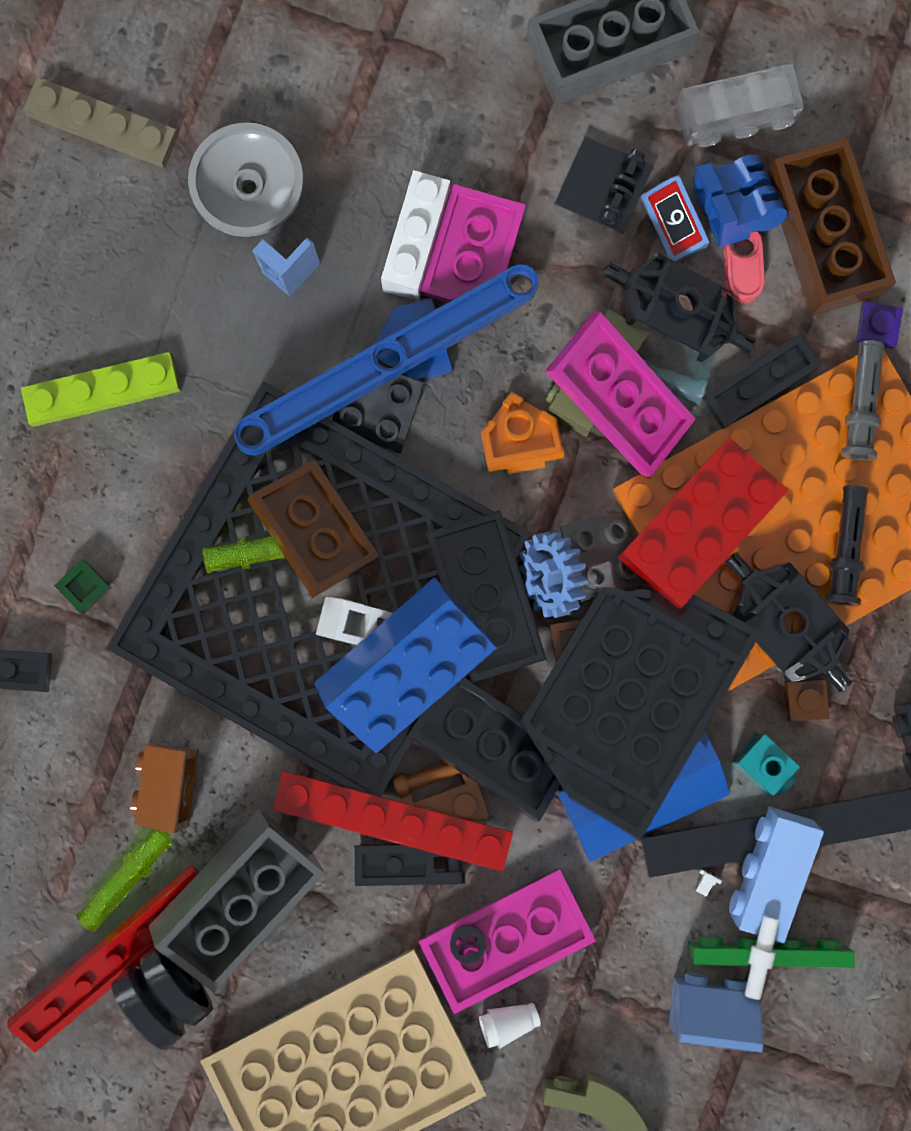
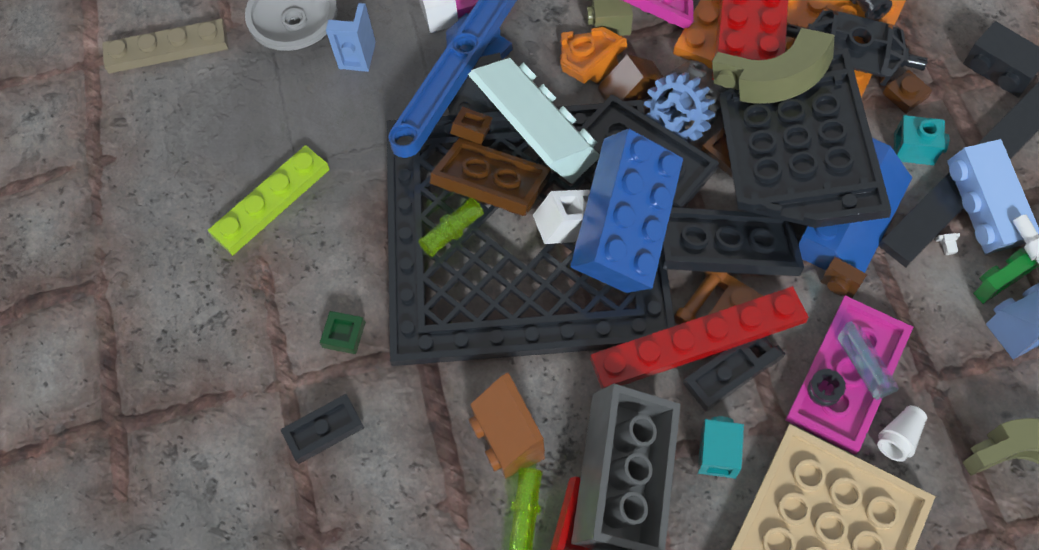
camera: 30 degrees left, 20 degrees down
none -> reddish brown plate [450,106,493,145]
none -> light aqua slope [468,58,600,184]
none -> reddish brown slope [598,54,663,101]
none -> teal brick [698,416,744,479]
none -> olive arch [712,28,835,104]
none -> reddish brown plate [820,257,867,298]
none -> clear light blue slope [837,321,899,400]

